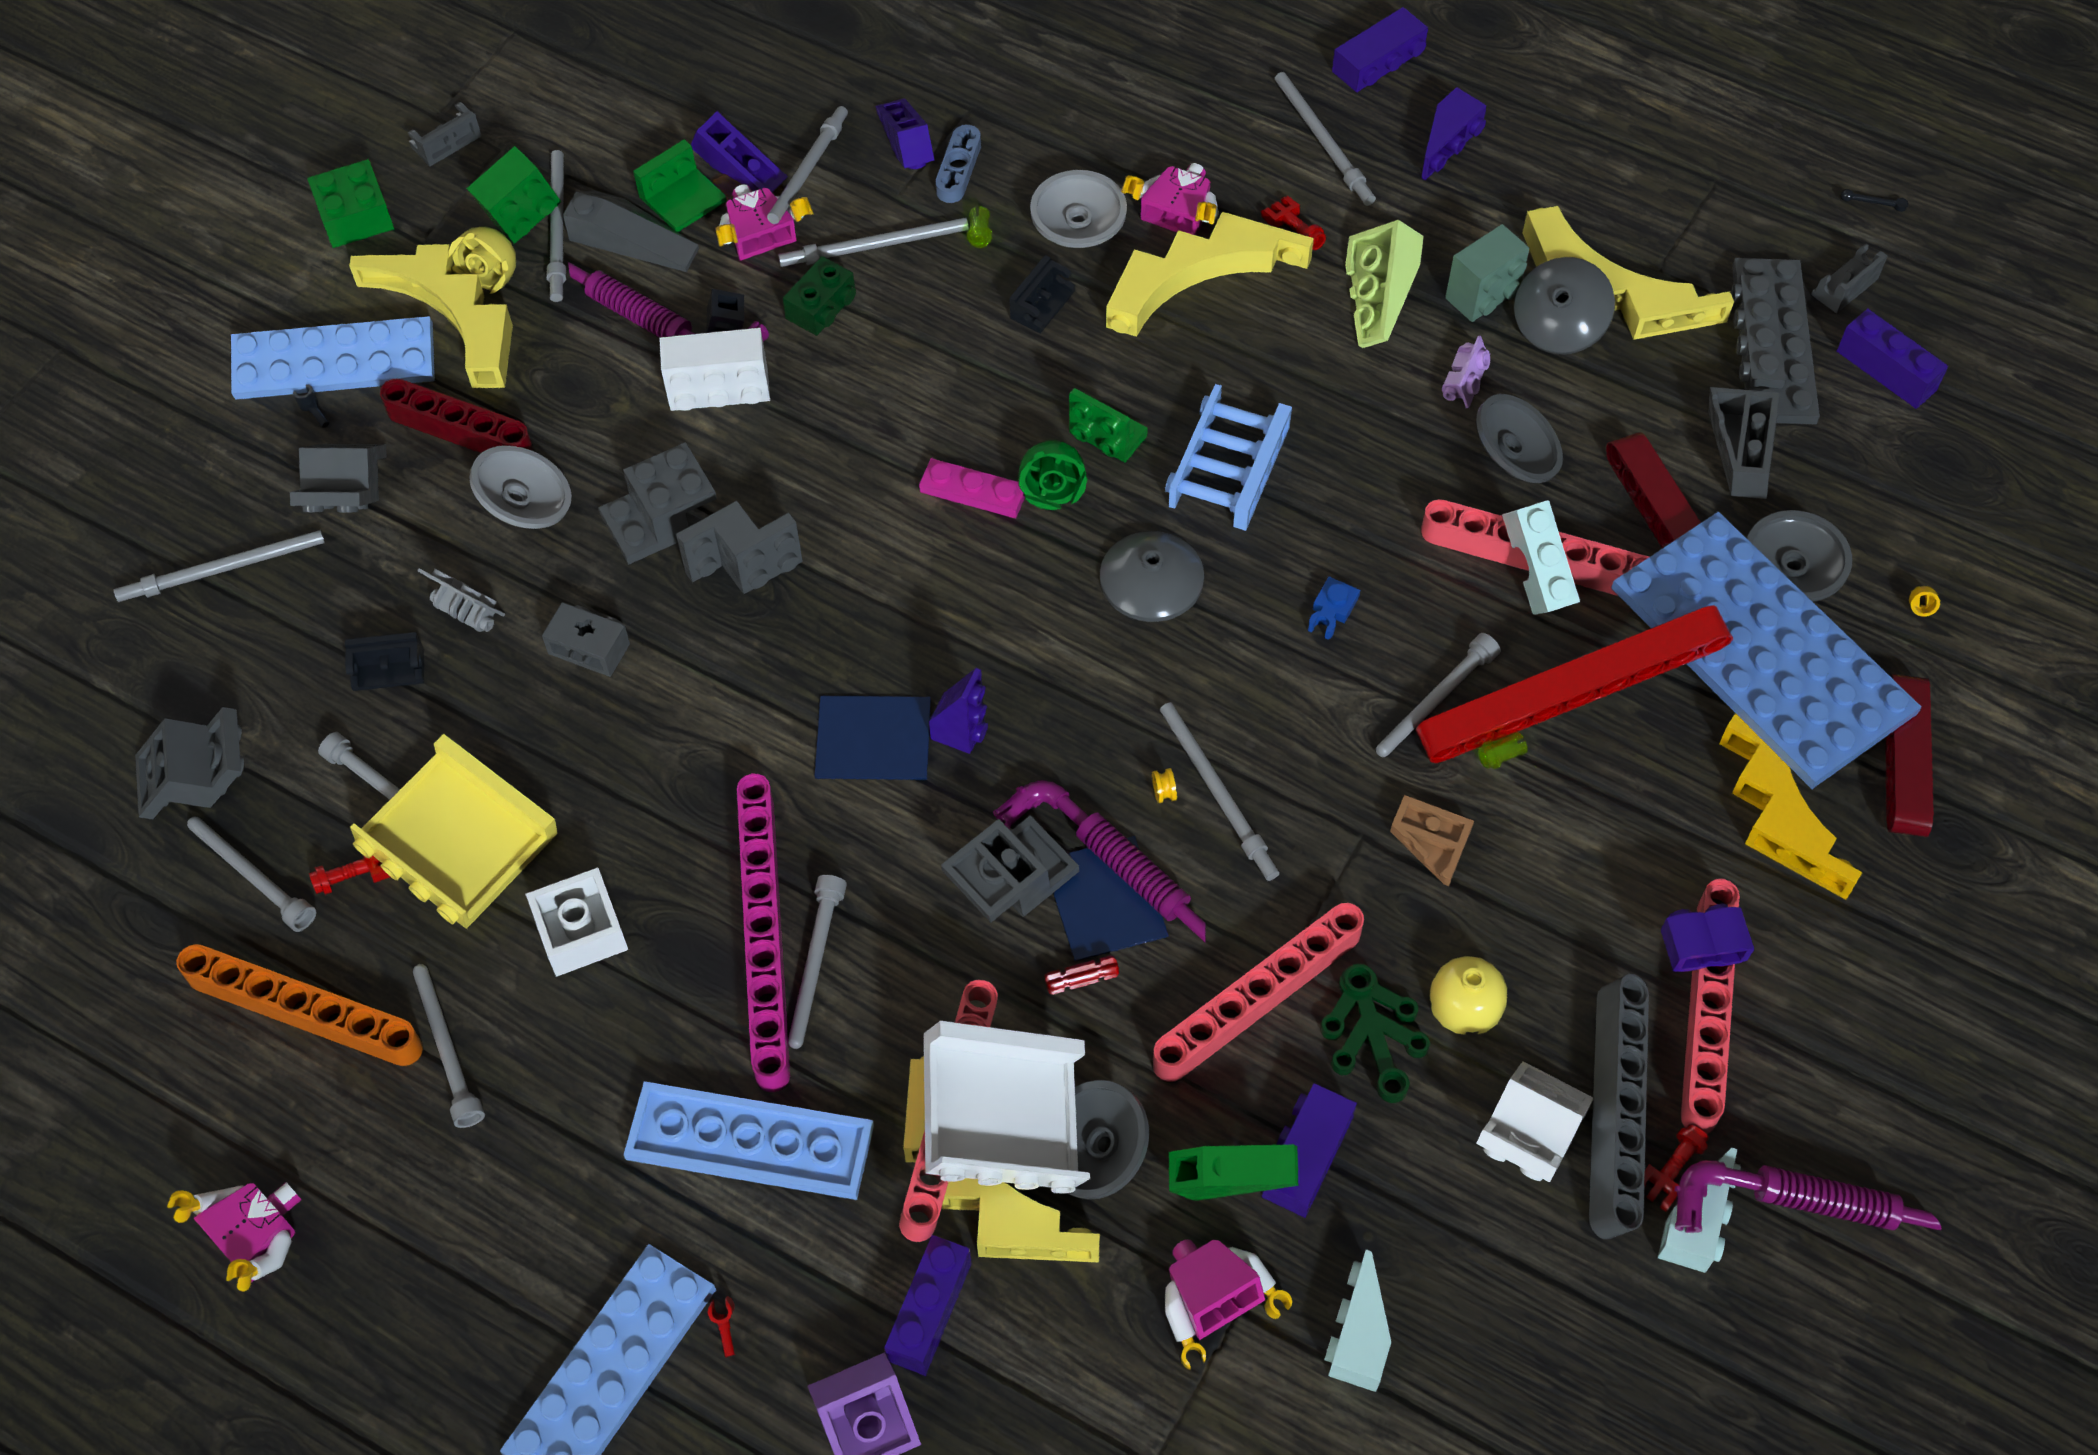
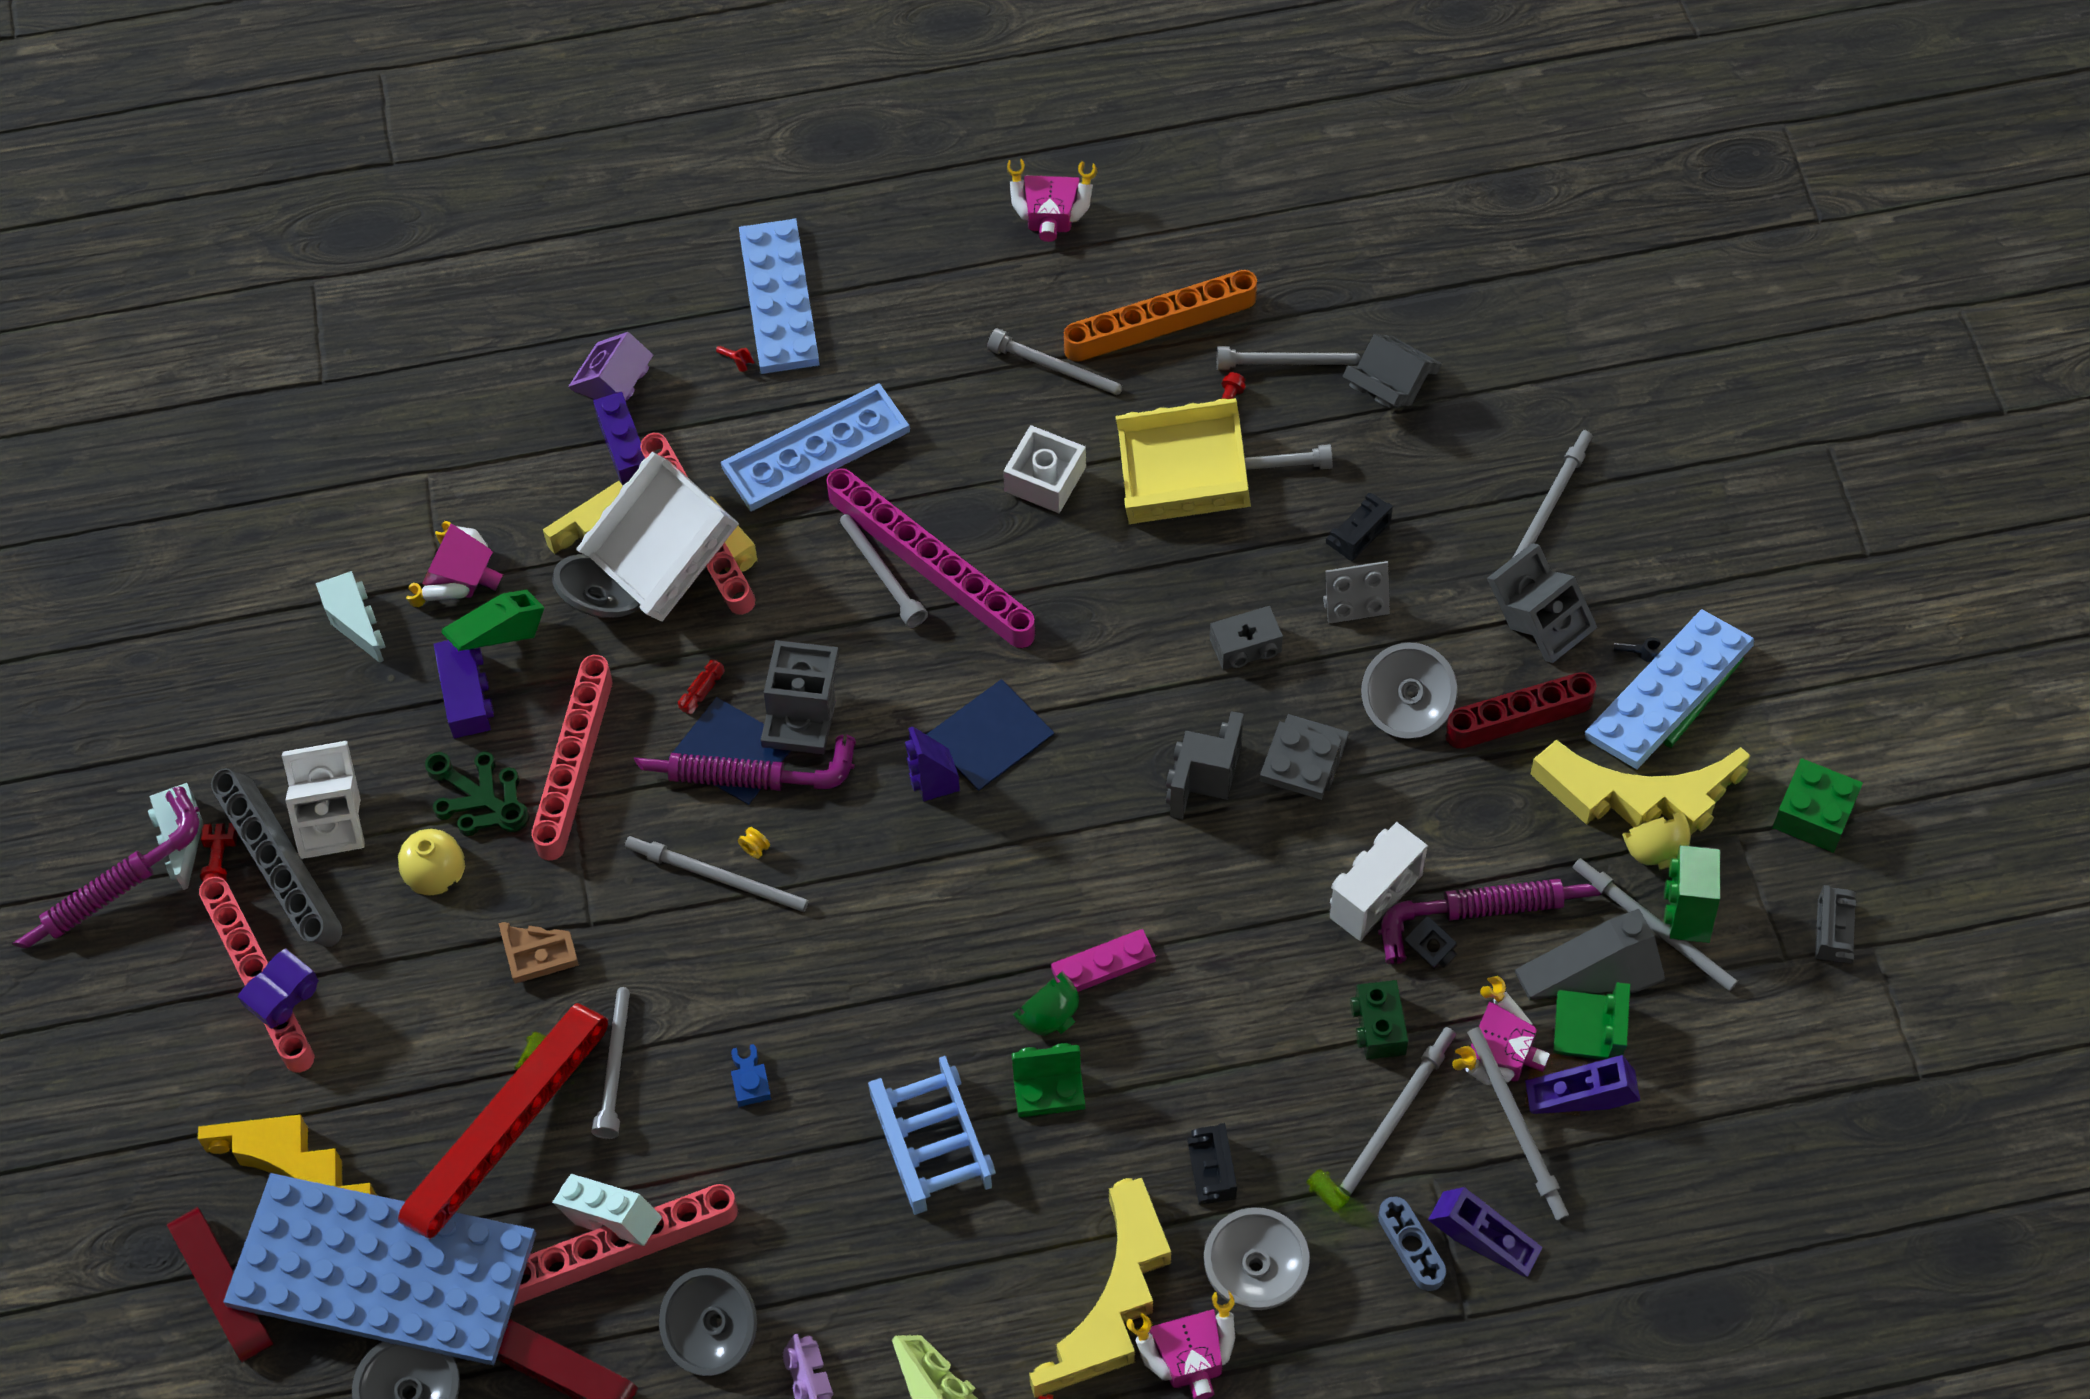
camera: 140 degrees right, 0 degrees up
dark grey dish [1100,531,1204,622] -> none

